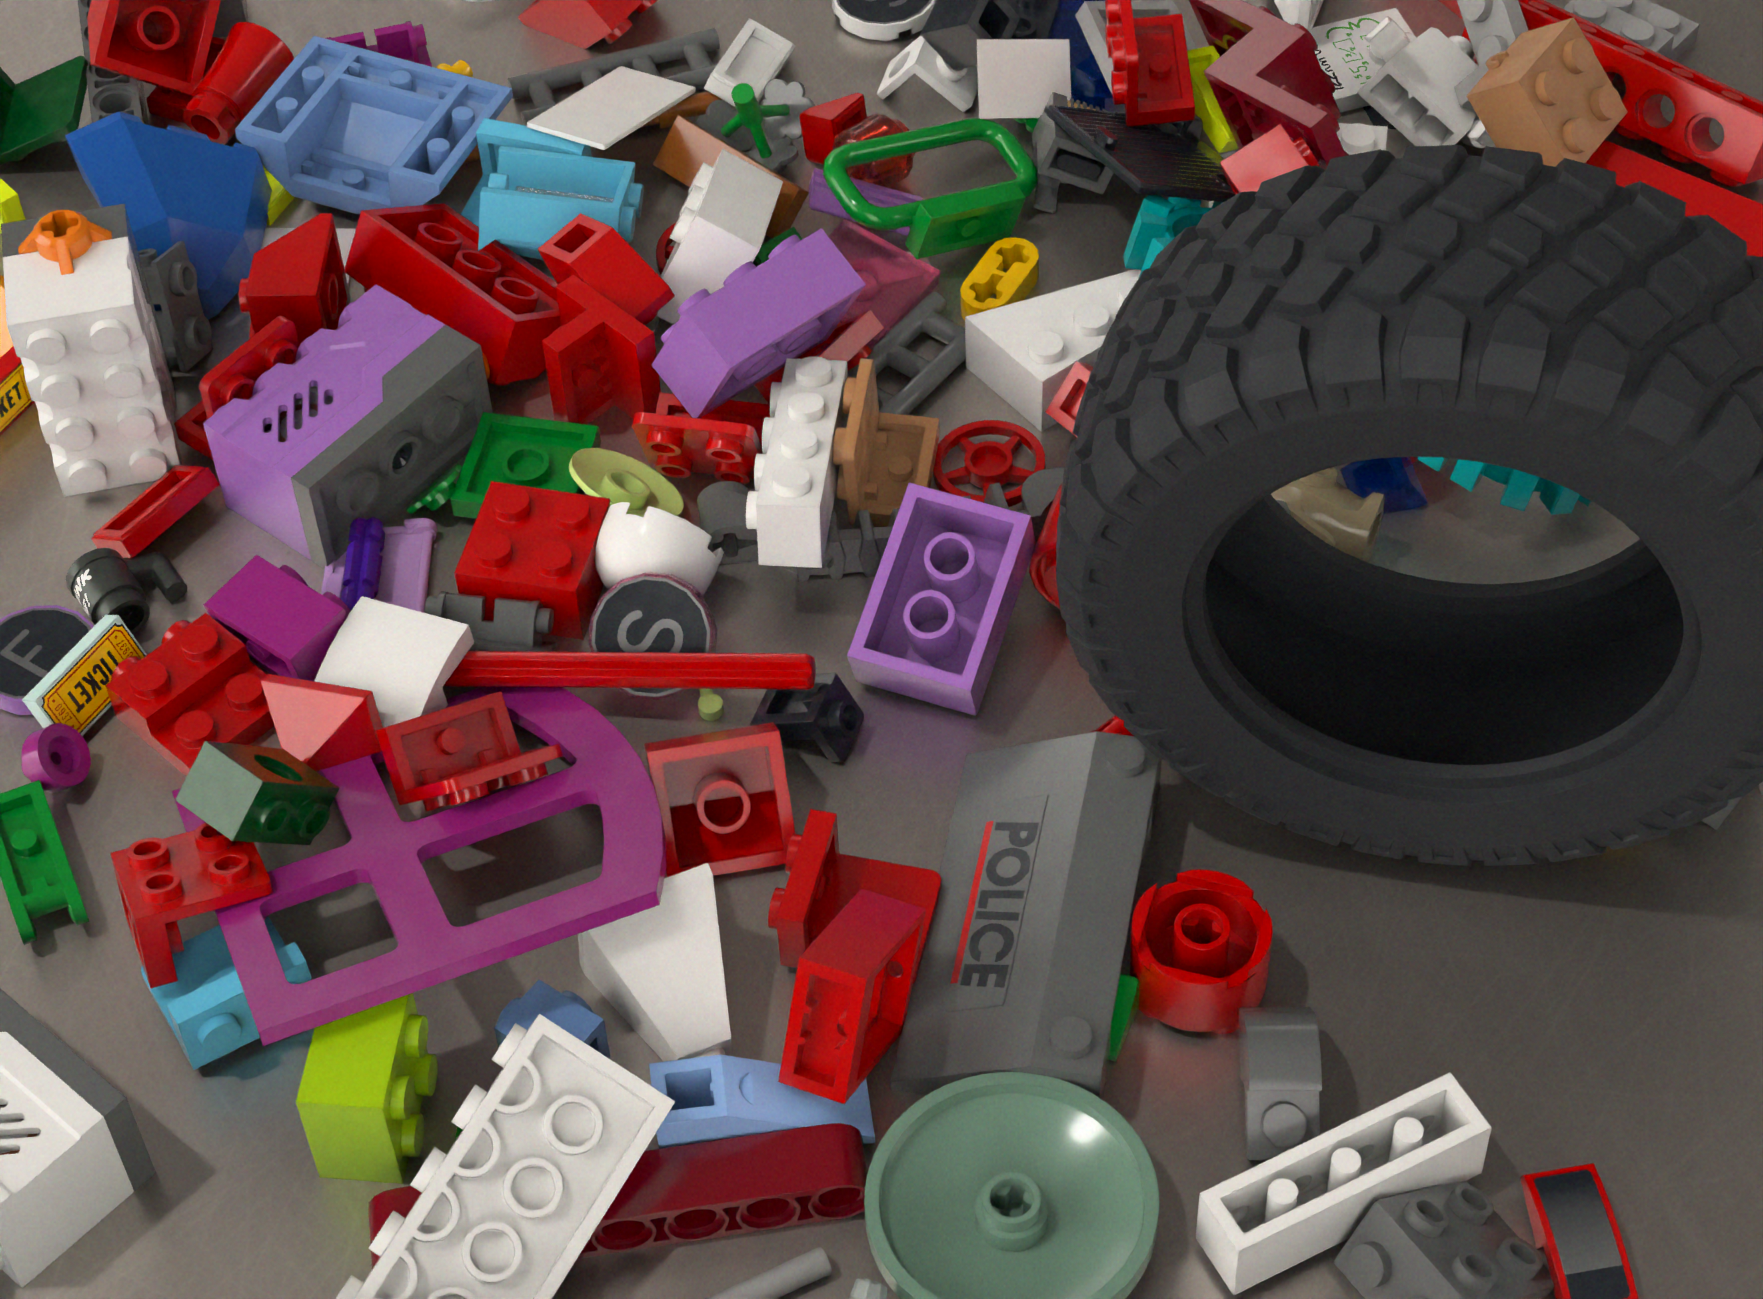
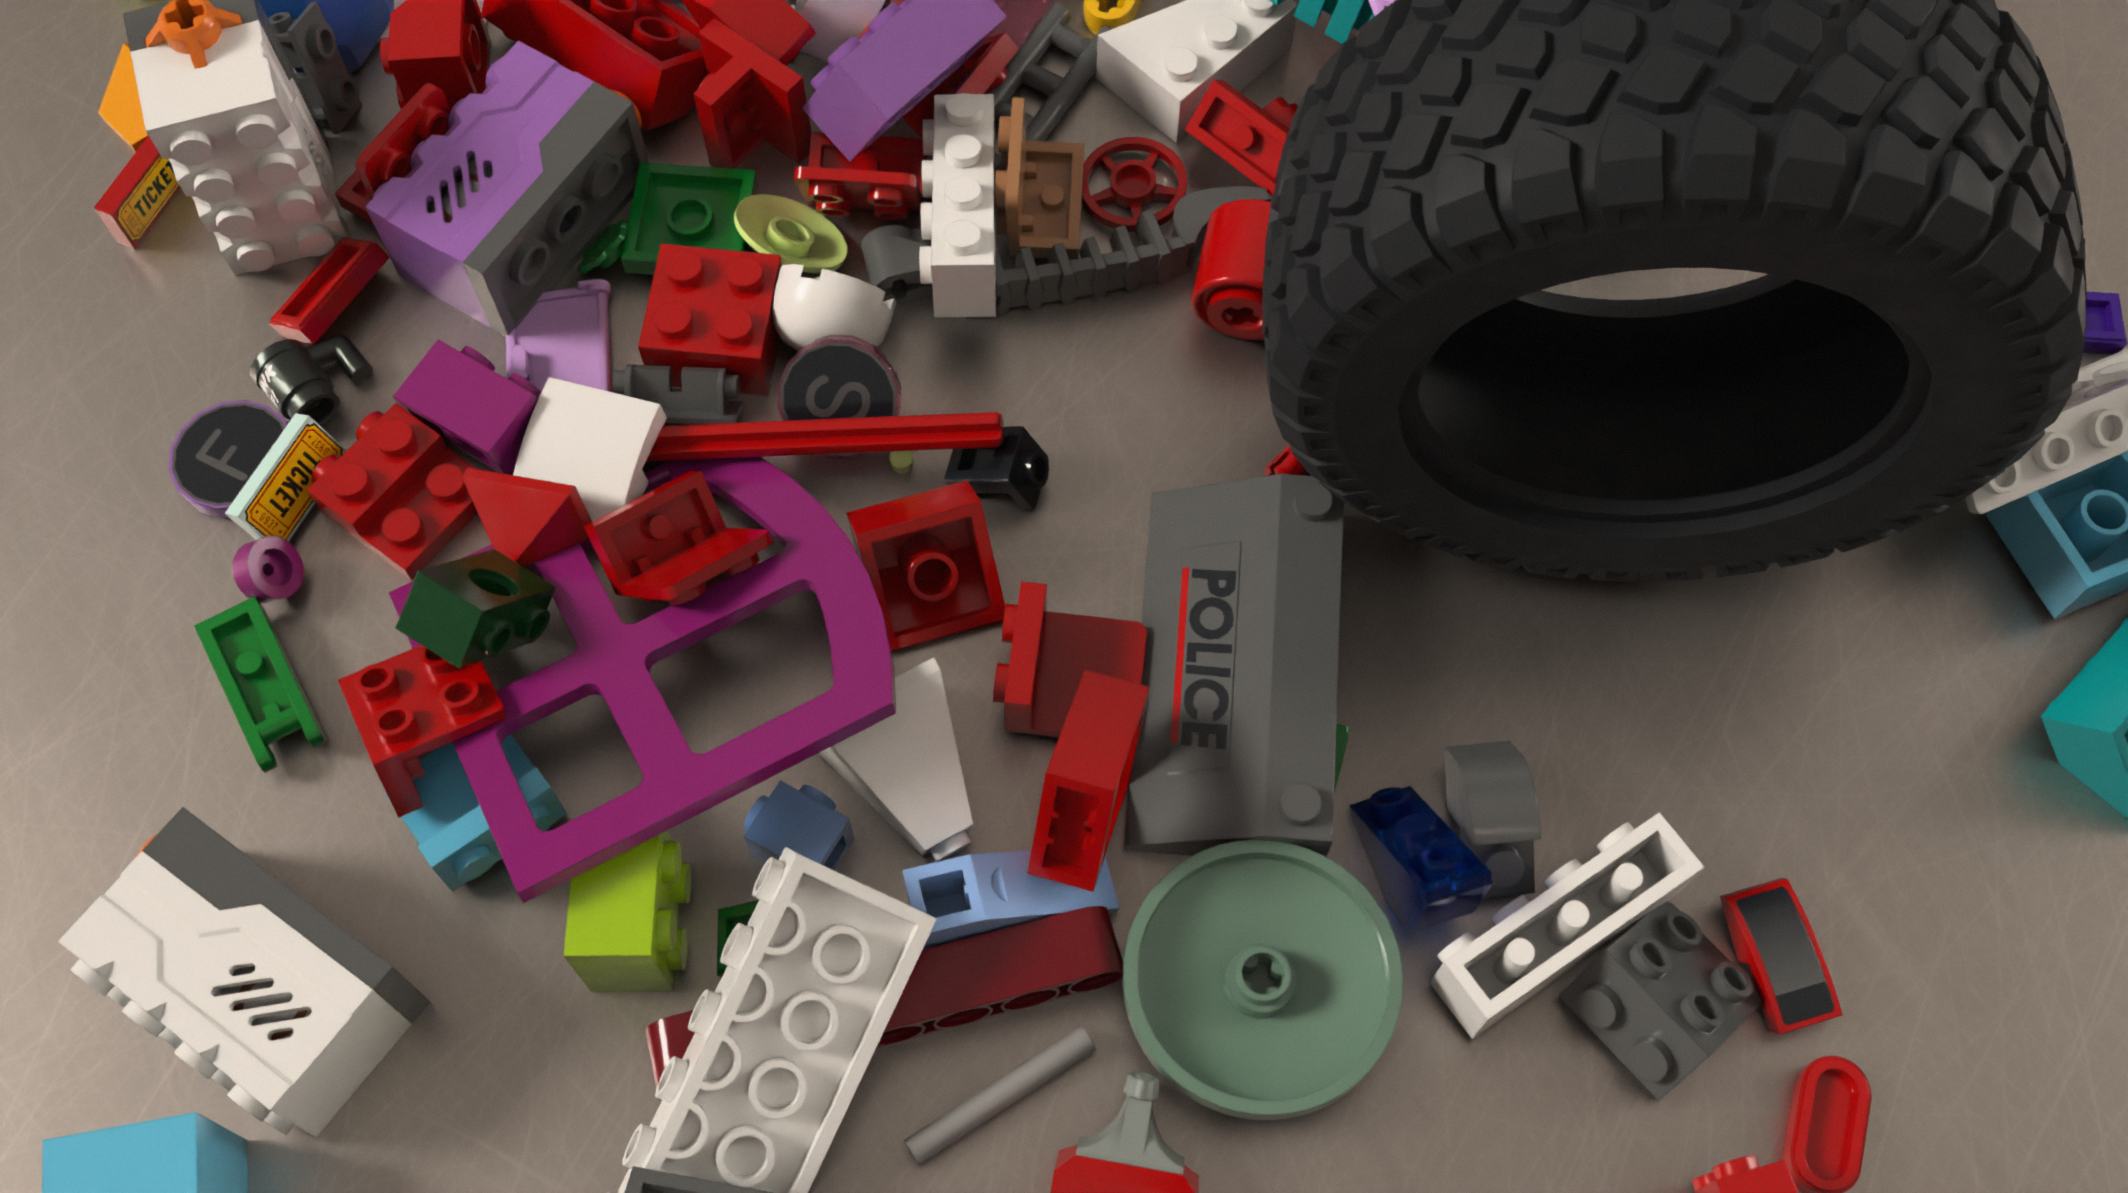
camera: 10 degrees left, 15 degrees up
dark purple axle [340,517,385,611] -> none
medium lavender brick [847,483,1035,716] -> none
red brick [1129,869,1273,1034] -> none
none -> clear blue slope [1349,786,1493,932]

